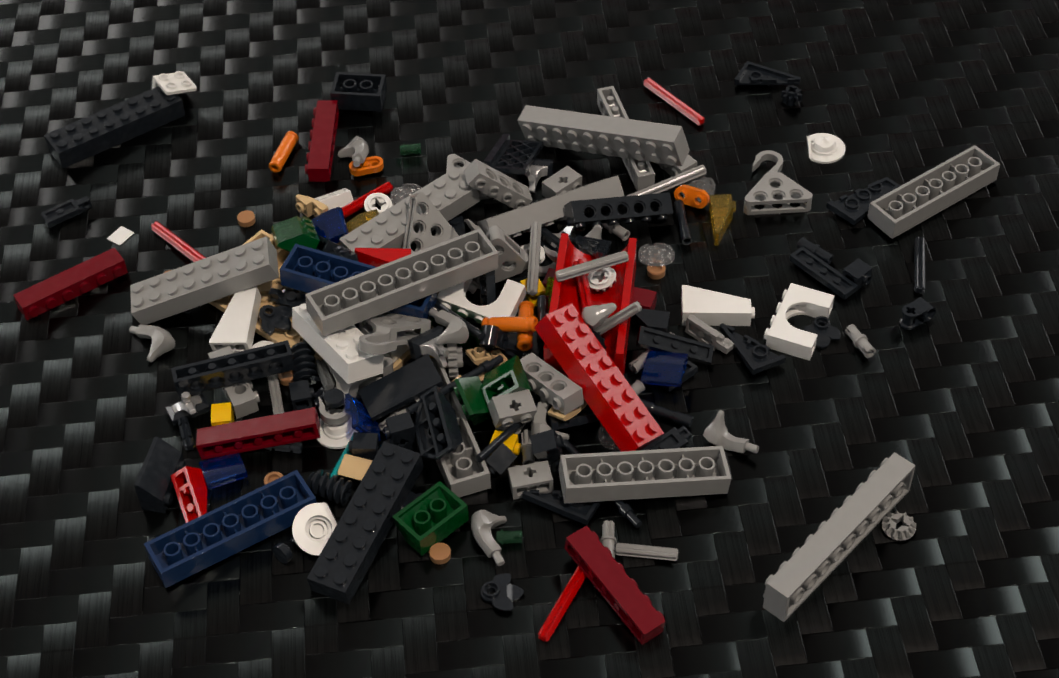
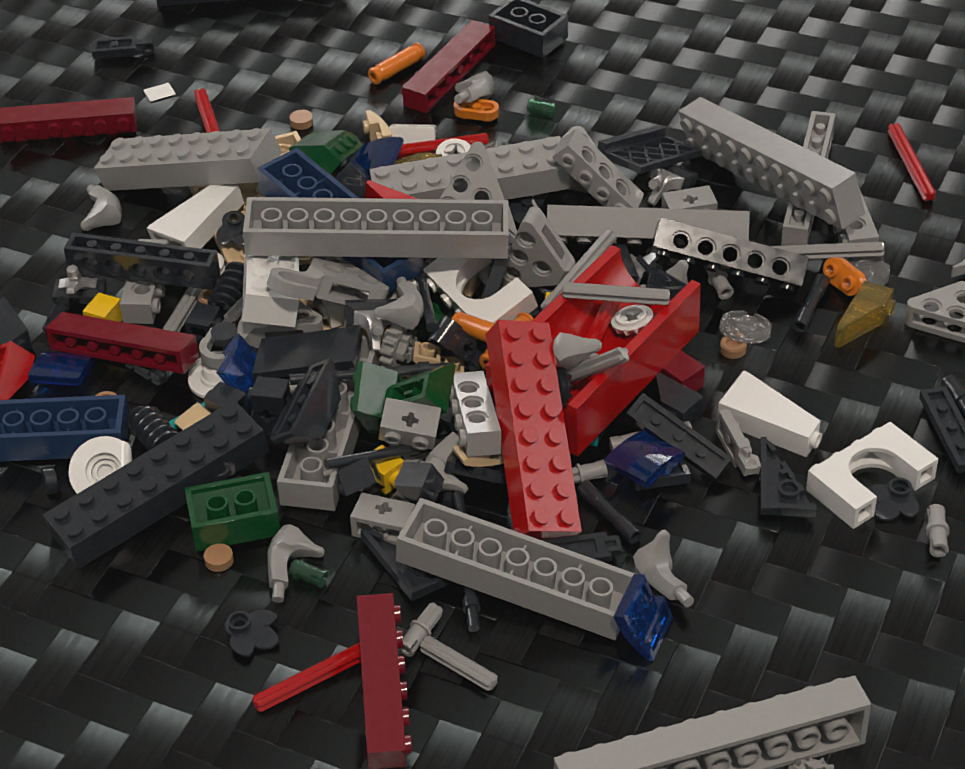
camera: 30 degrees right, 5 degrees down
none -> clear blue slope [613,574,673,661]

